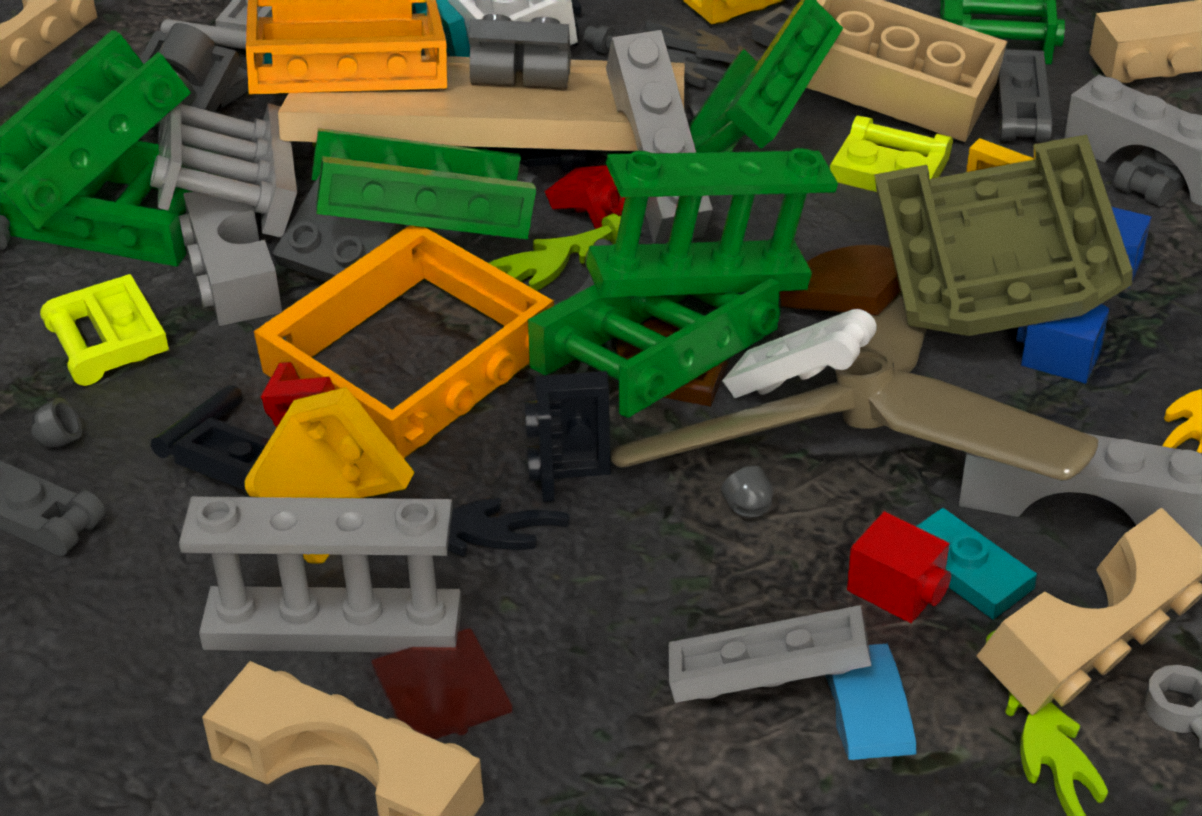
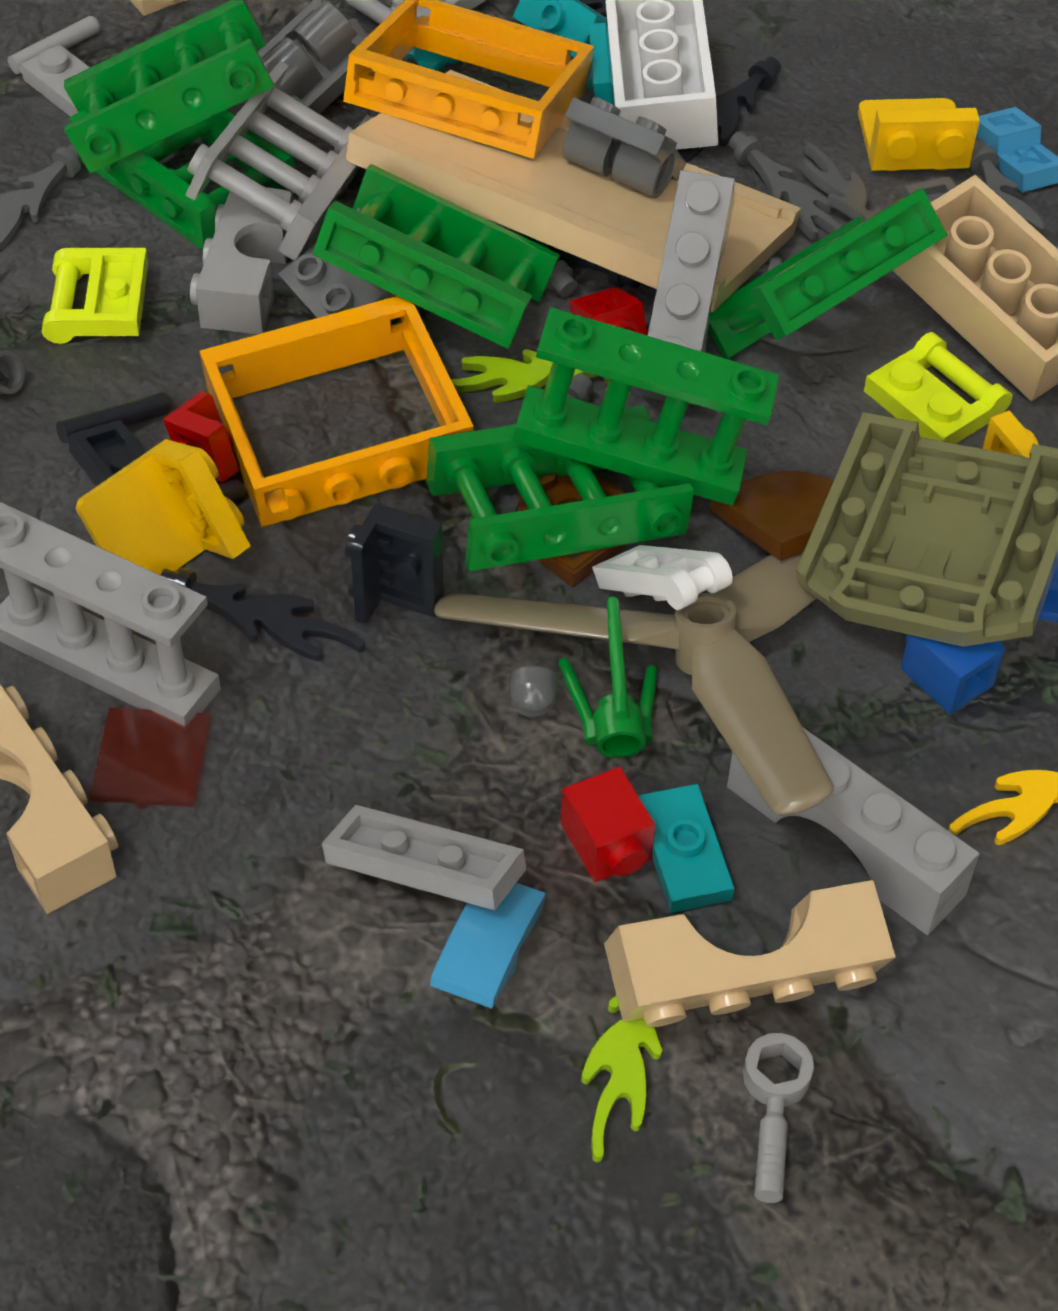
camera: 25 degrees right, 10 degrees up
none -> green plant [558,596,658,758]

